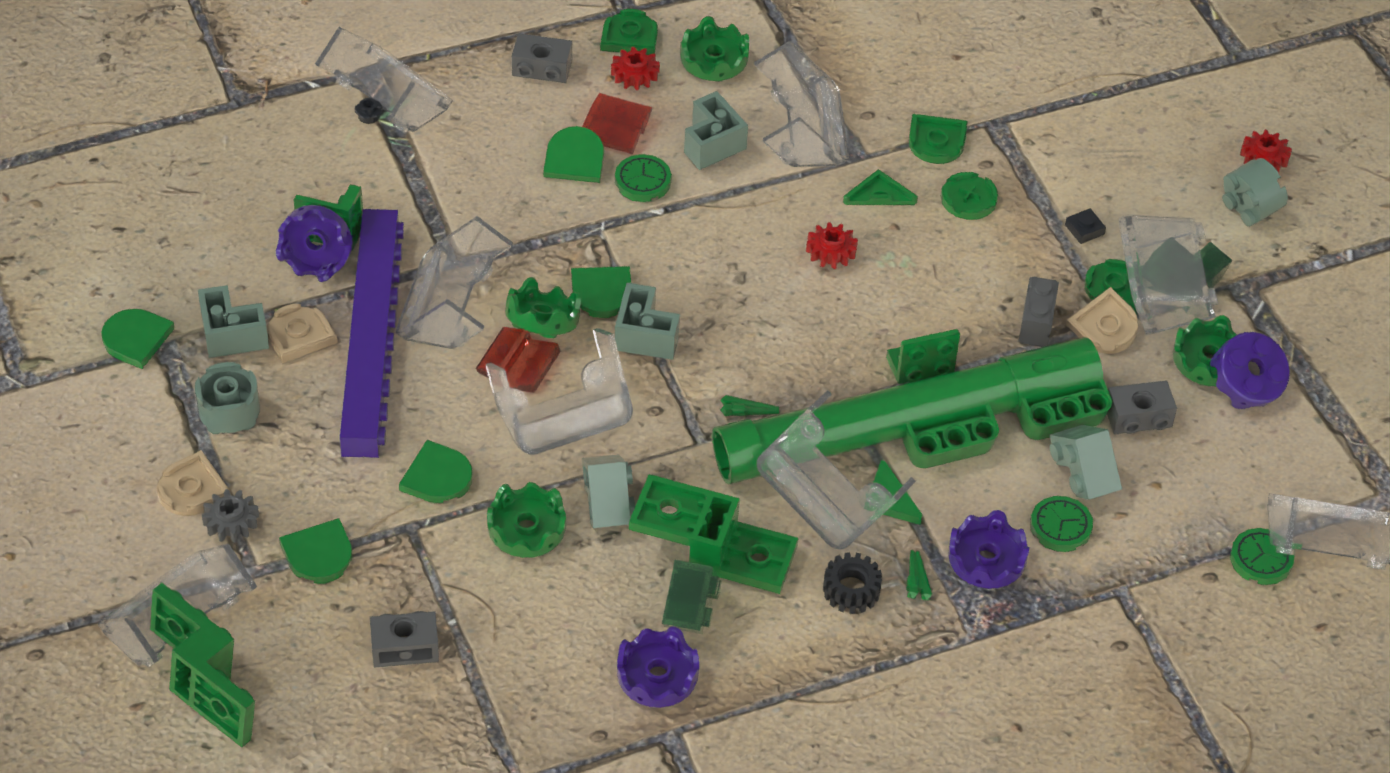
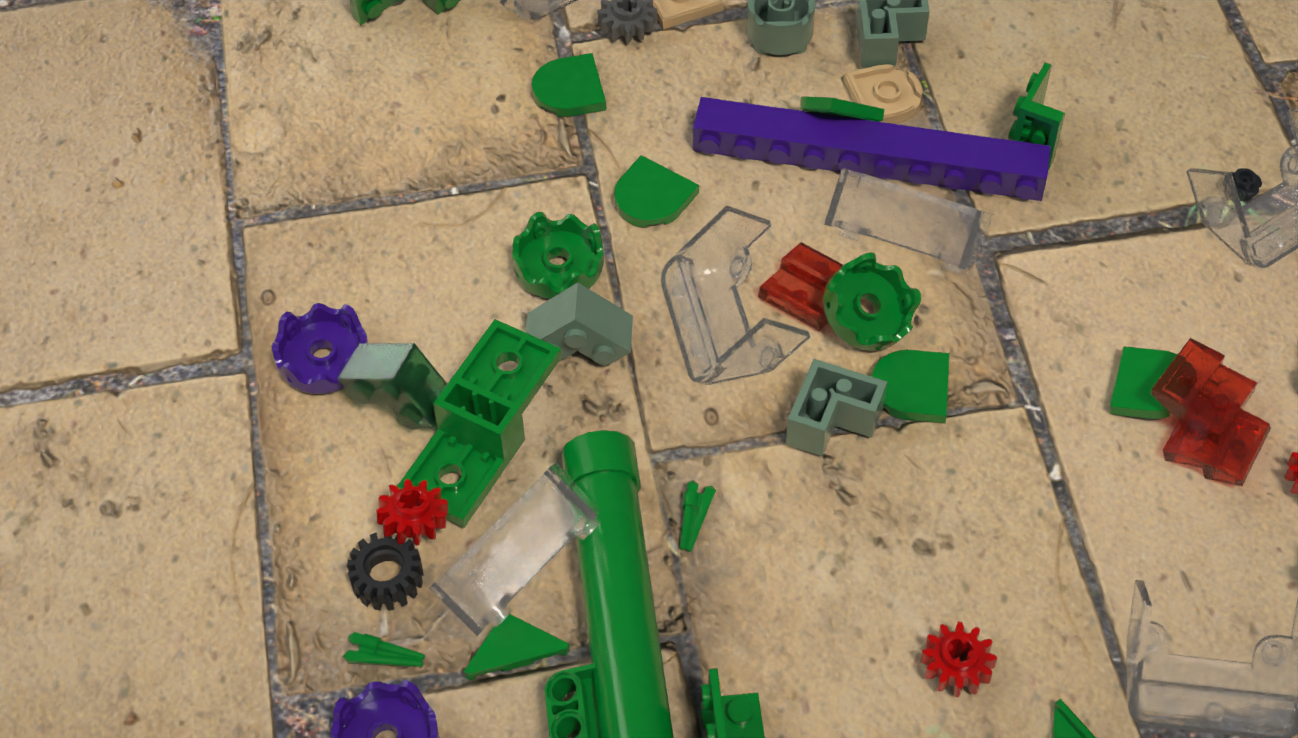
camera: 105 degrees right, 5 degrees up
dark purple plate [276,205,352,282] -> none
dark grey brick [370,611,439,668] -> none
green tile [615,154,672,202] -> none
sand green brick [684,91,748,170] -> none
none -> red gear [376,479,448,546]
none -> green tile [800,96,885,122]
none -> clear red slope [1151,338,1257,444]

